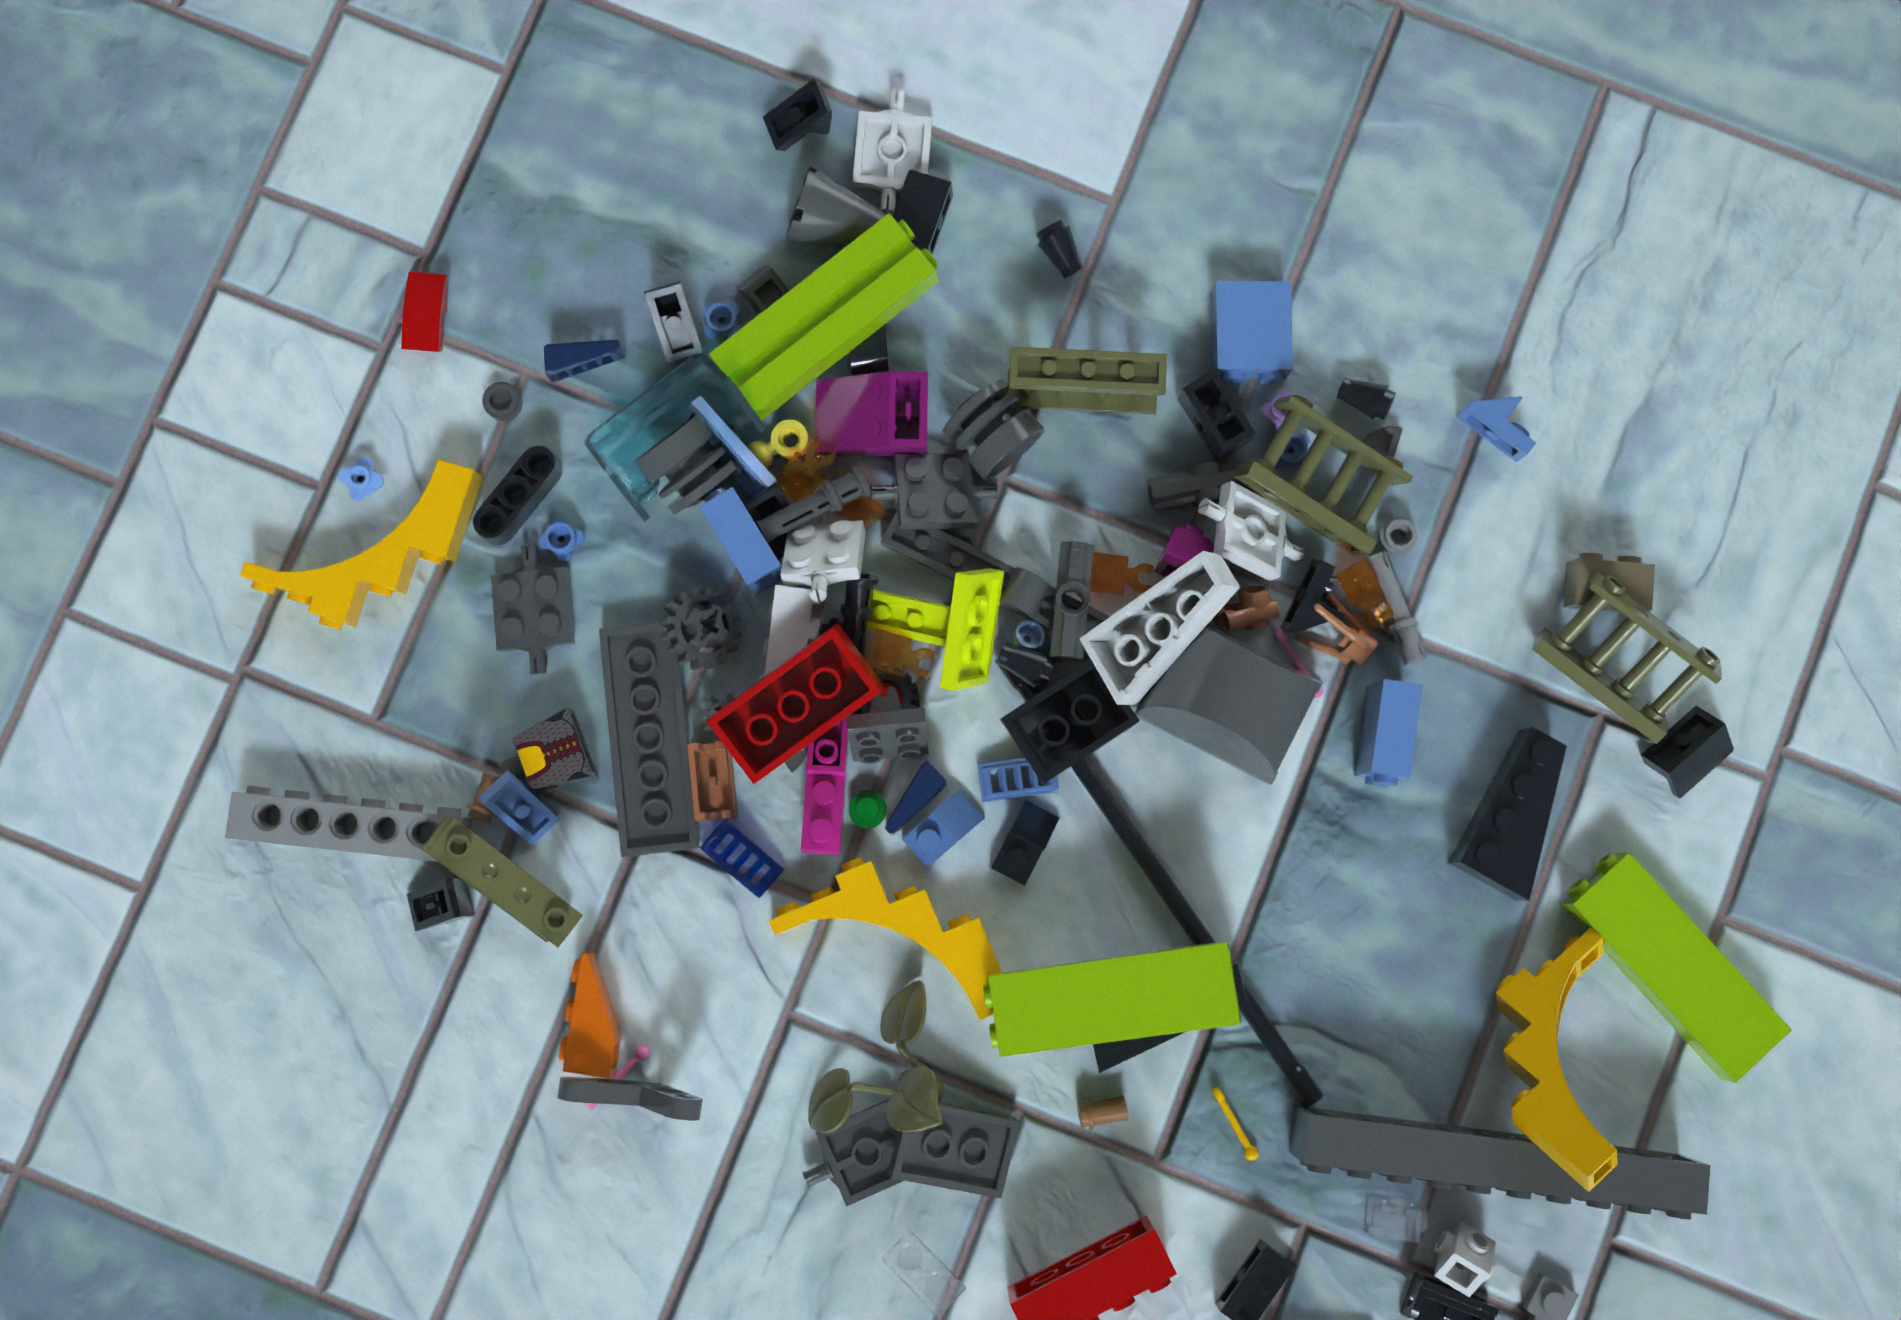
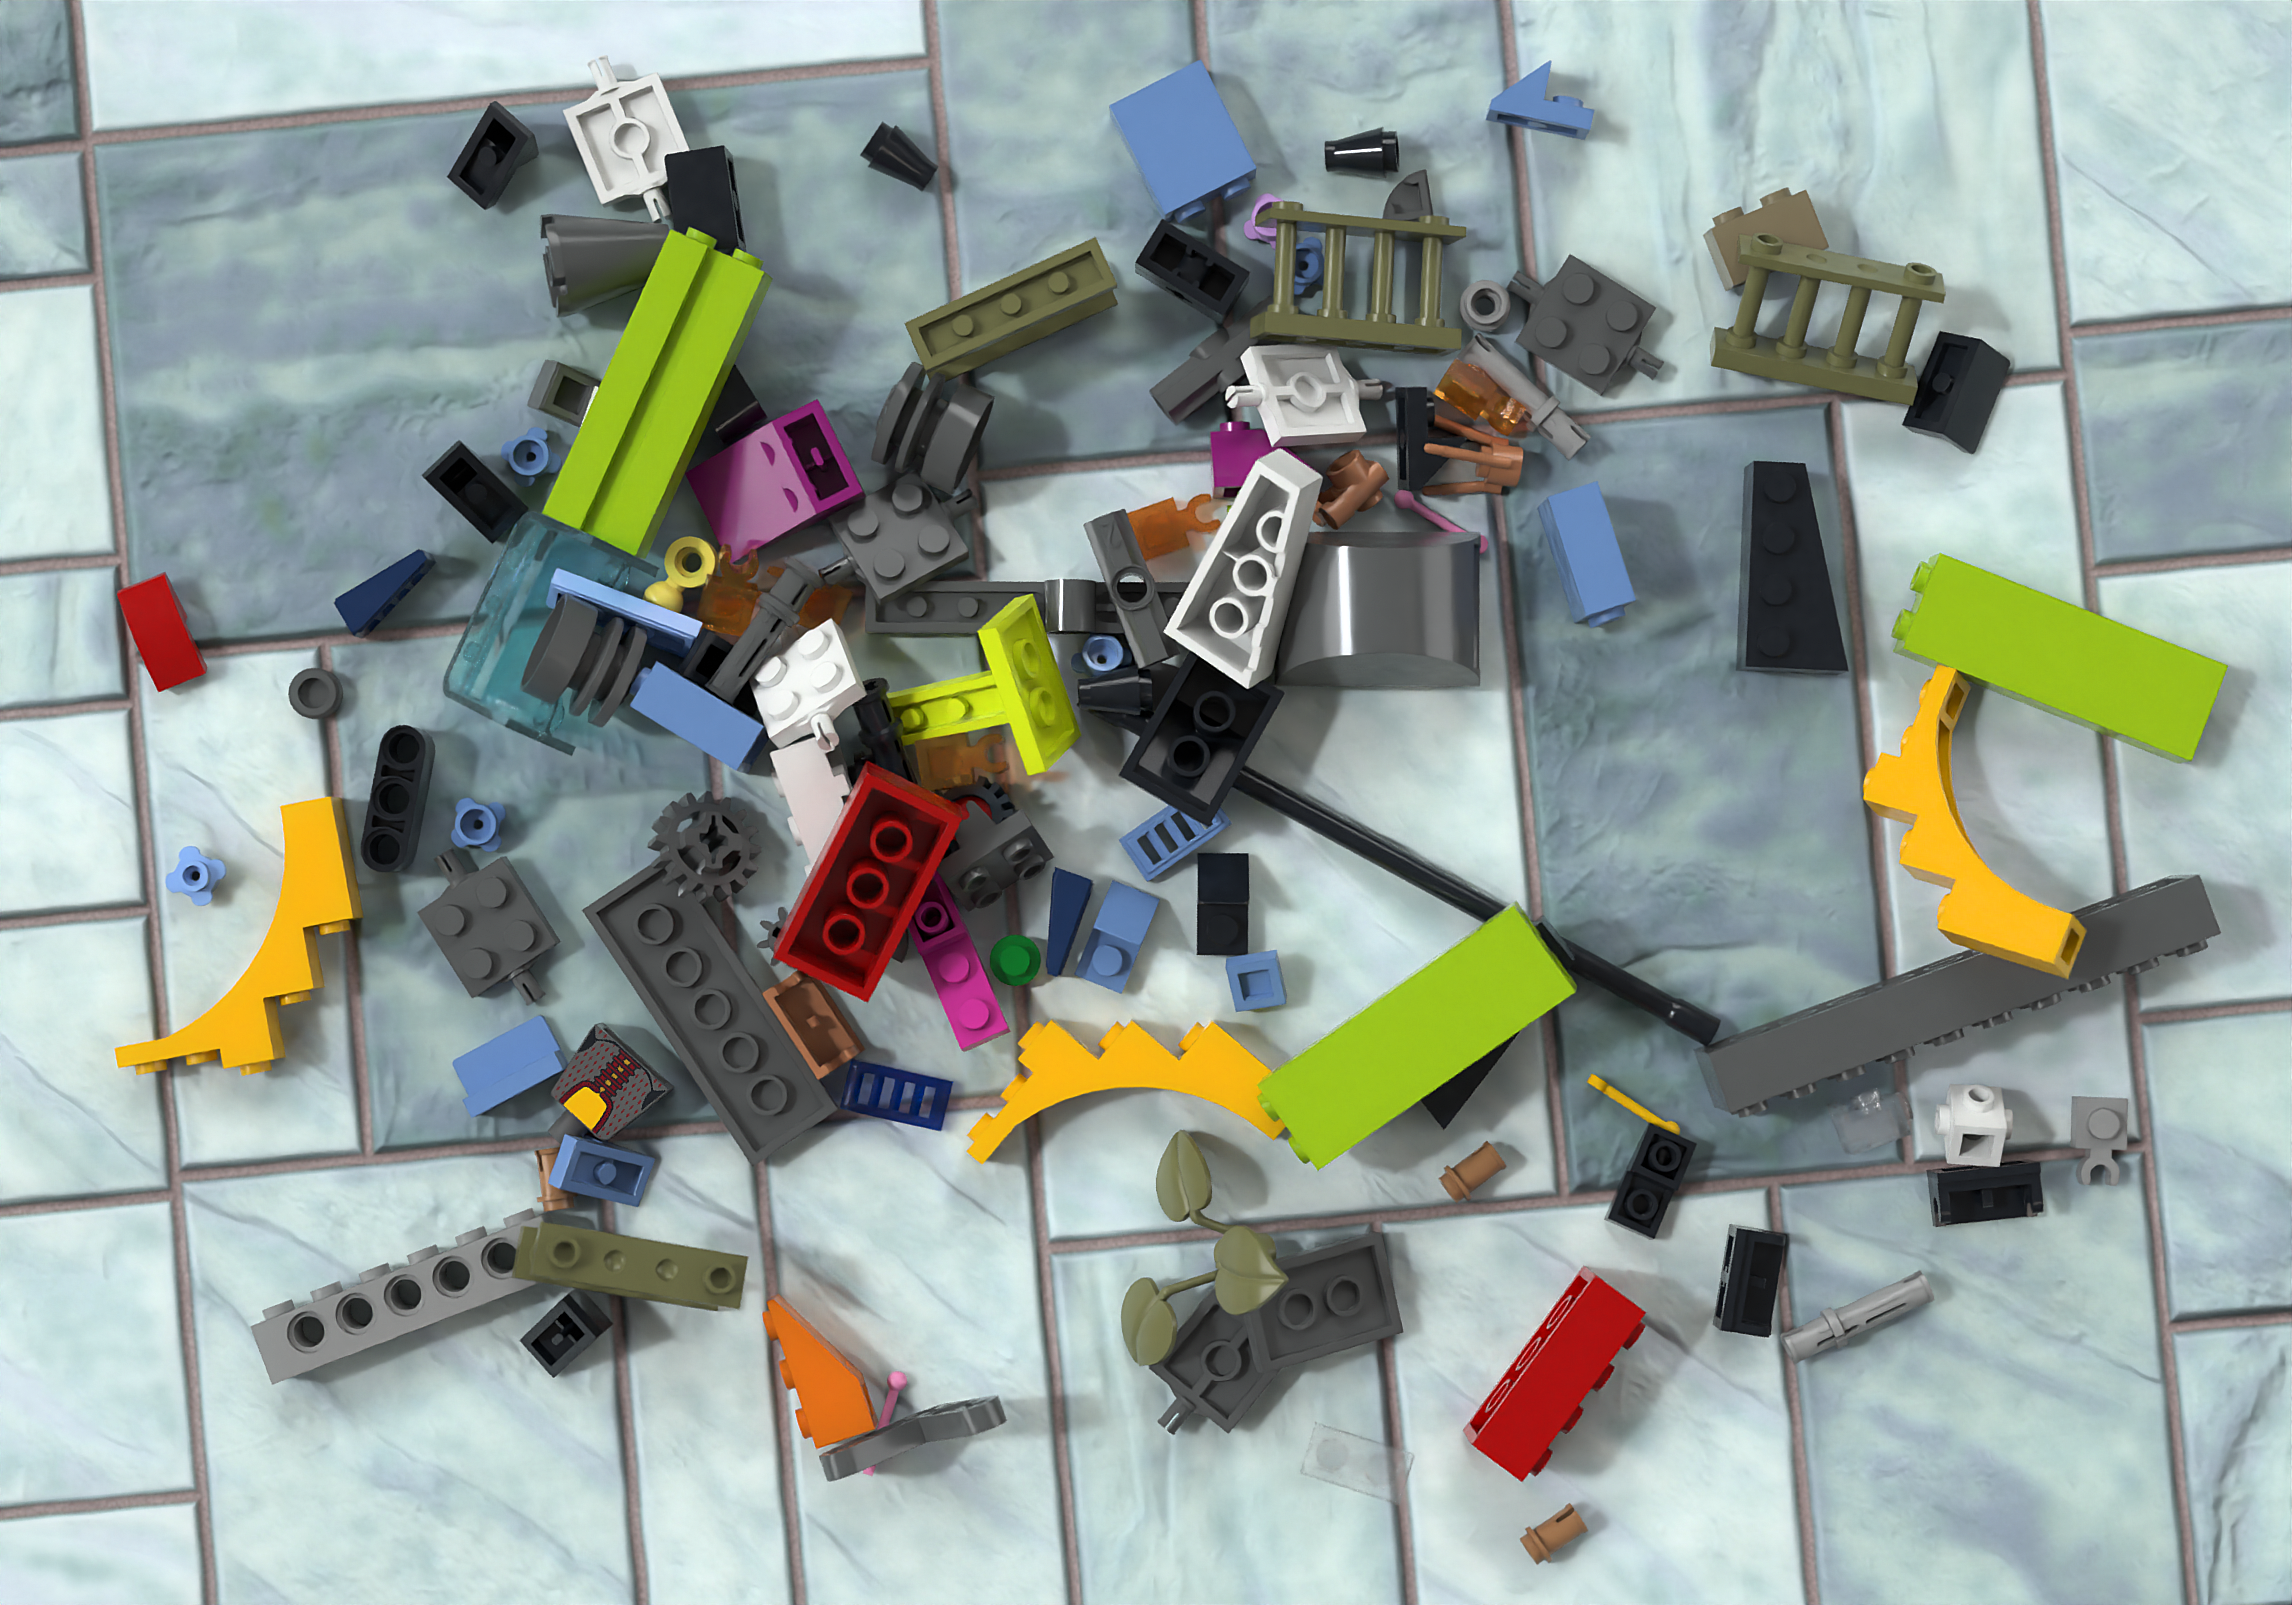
camera: 25 degrees left, 5 degrees up
none -> medium blue panel [452,1015,569,1118]
none -> medium blue plate [1225,950,1287,1012]
none -> dark grey plate [1506,254,1664,396]
none -> black slope [1604,1123,1697,1240]

